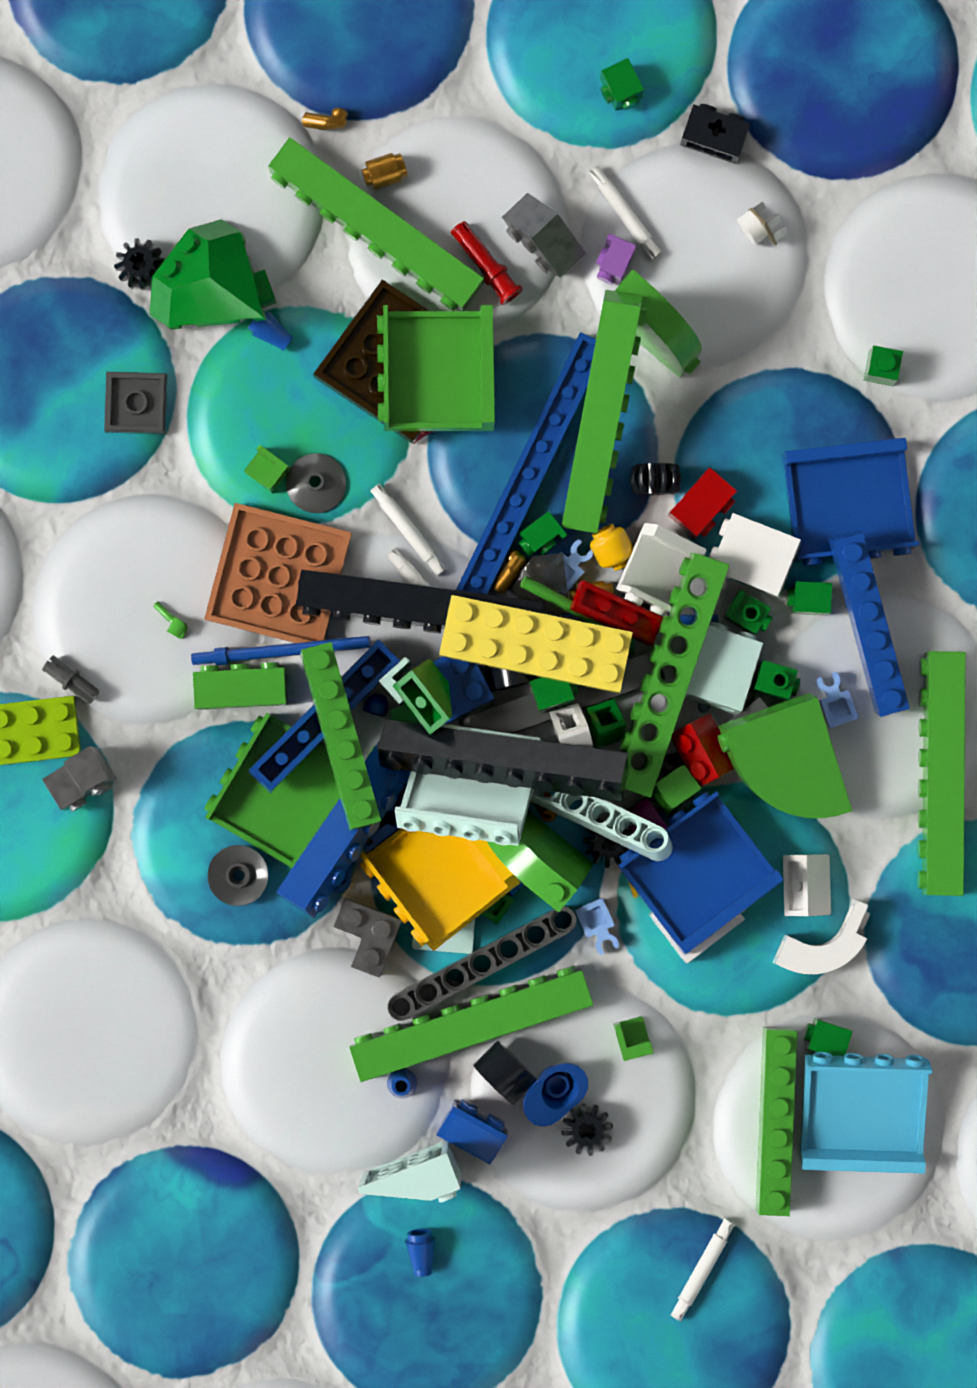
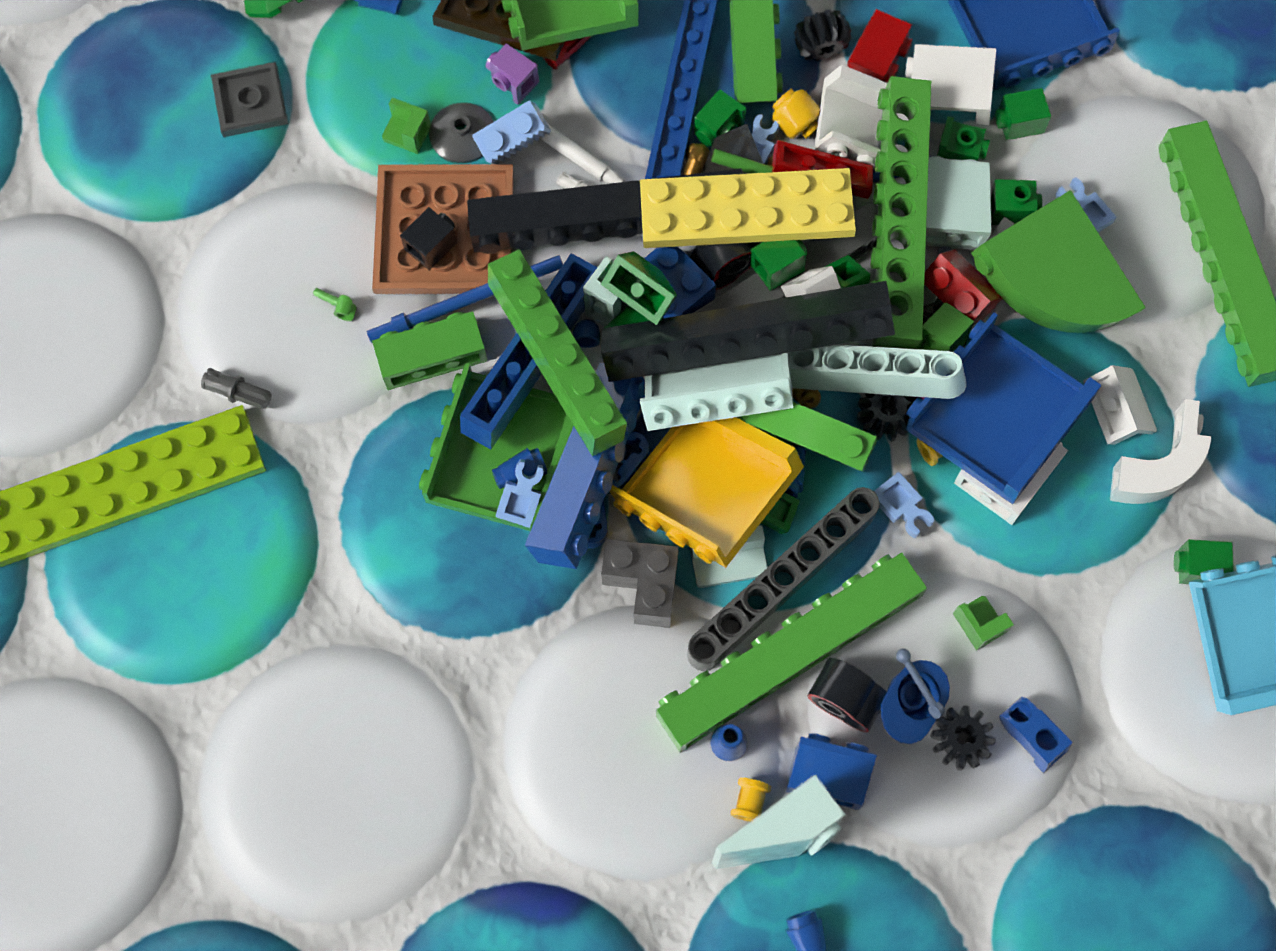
camera: 15 degrees left, 15 degrees down
flat silver brick [42,746,117,812] -> none
dark grey dish [207,845,269,906] -> none
white piece [670,1218,735,1322] -> none
bright green brick [755,1027,797,1217] -> none
blue brick [828,530,910,717] -> none
none -> black brick [400,207,458,271]
none -> light blue brick [472,100,551,164]
none -> medium lavender brick [486,44,539,105]
none -> blue cone [492,448,548,489]
none -> light blue plate [495,459,543,528]
none -> yellow bush [730,777,772,822]
none -> sand blue hinge [896,648,945,718]
none -> blue leg [999,696,1073,773]

